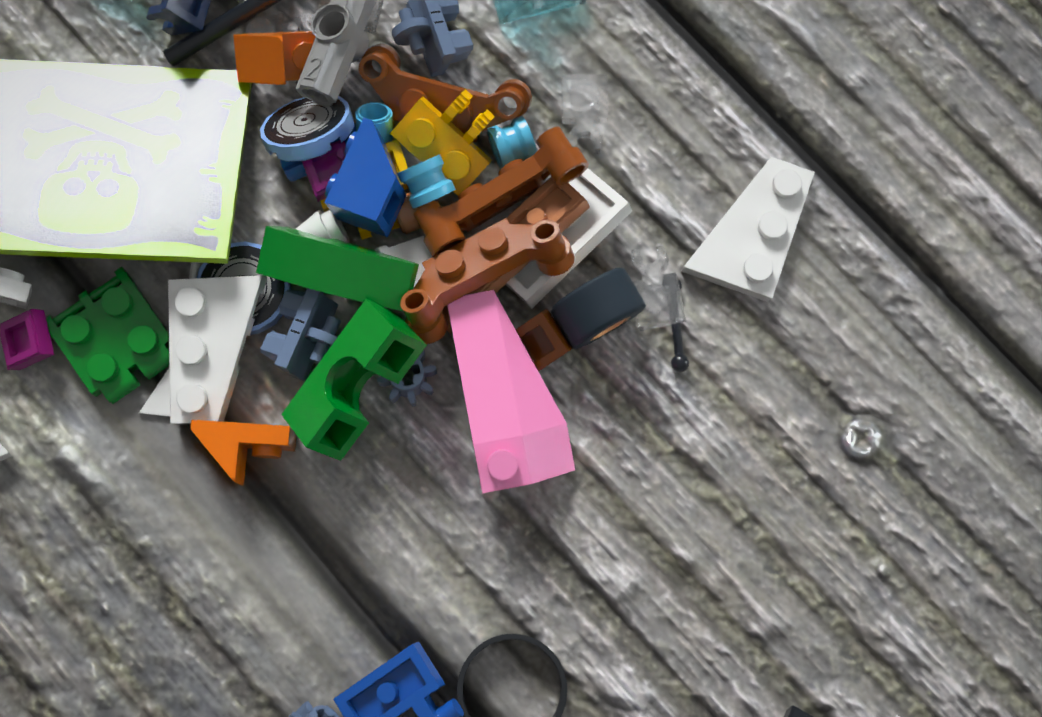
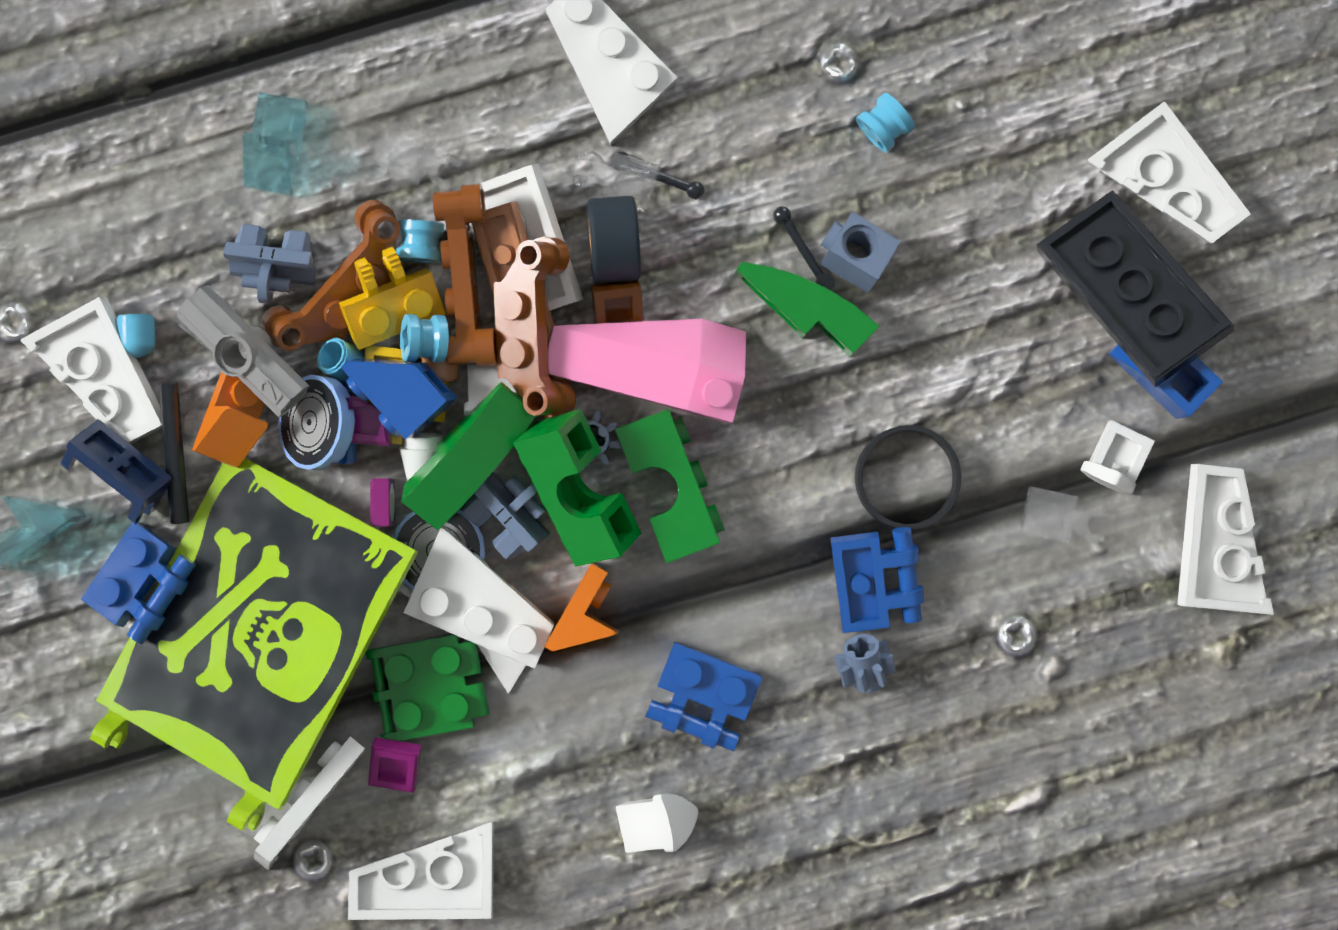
camera: 60 degrees left, 10 degrees up
none -> blue plate [81,522,196,644]
none -> magenta tile [370,478,396,526]
none -> green arch [615,409,725,563]
none -> white tile [615,794,699,853]
none -> blue plate [645,641,762,751]
none -> green slope [735,262,879,357]
none -> black hinge [773,206,835,290]
none -> sand blue brick [820,211,901,293]
none -> medium azure wheel [856,92,916,153]

